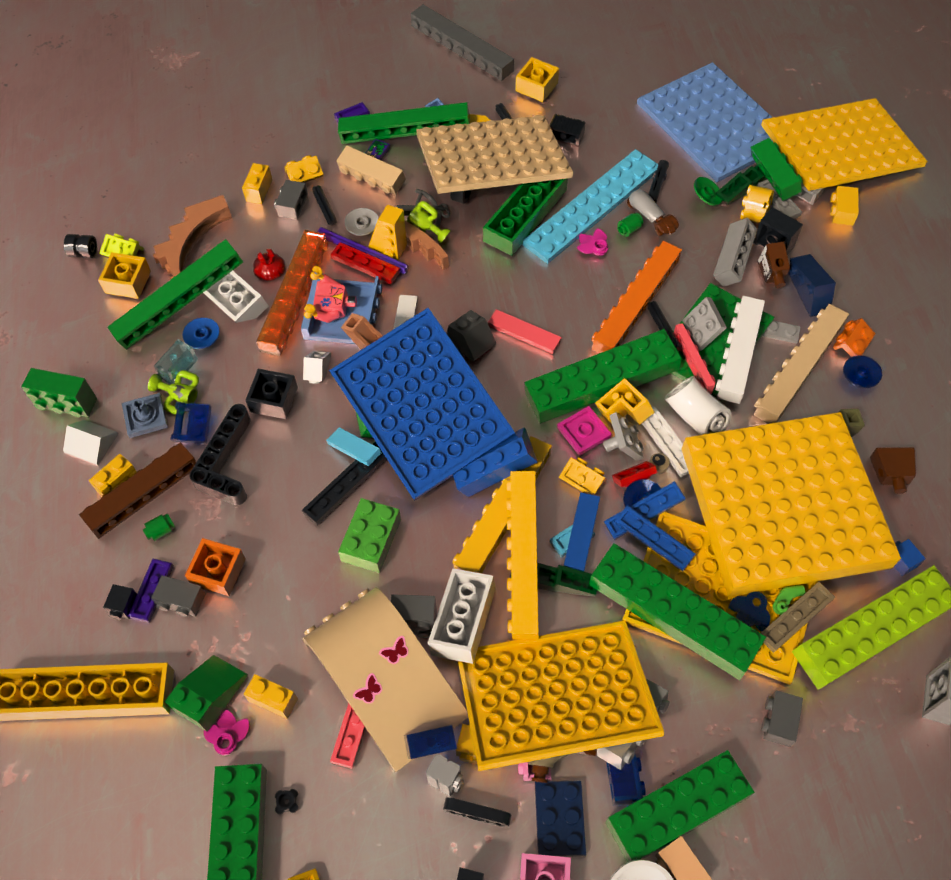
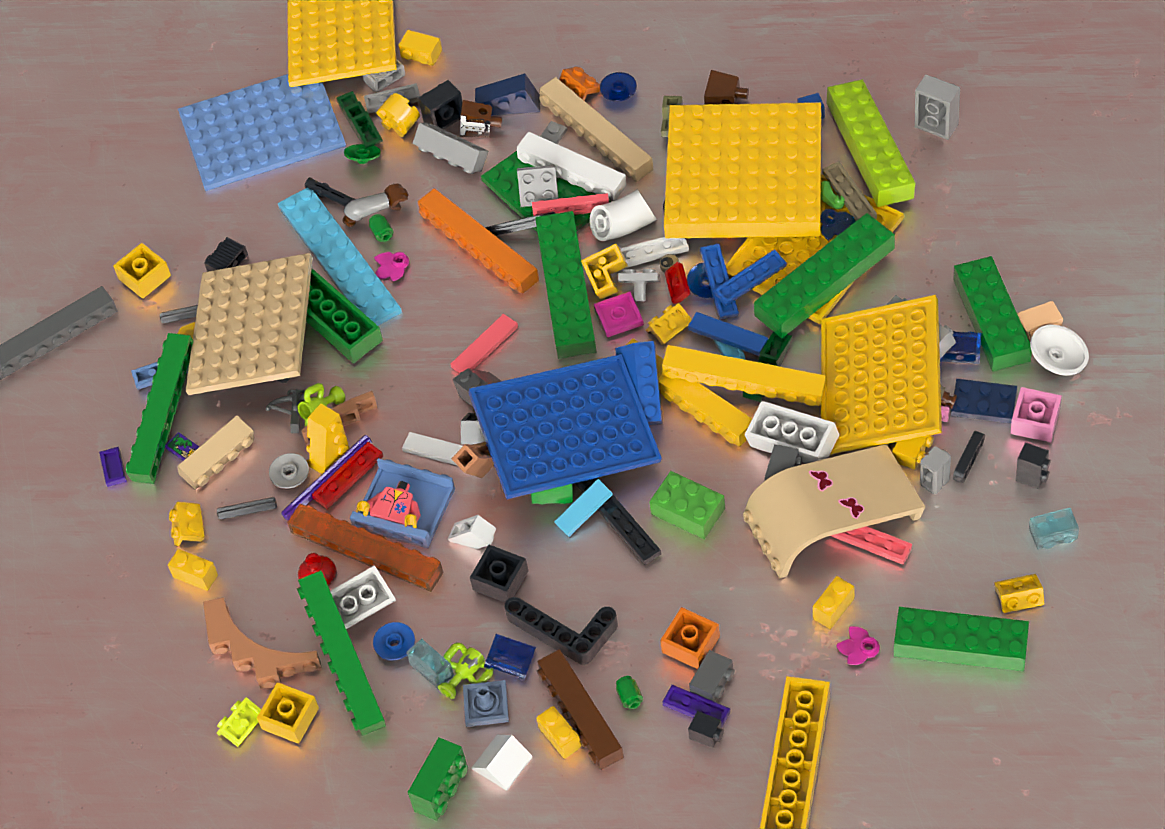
camera: 70 degrees left, 5 degrees down
black wheel [64,234,97,258] -> none
green slope [164,655,248,732] -> none
dark grey brick [274,180,308,220] -> none
black plate [275,789,298,815] -> none
clear blue brick [404,725,457,759] -> none
green brick [751,138,803,201] -> none
dark grey brick [761,690,803,747] -> none

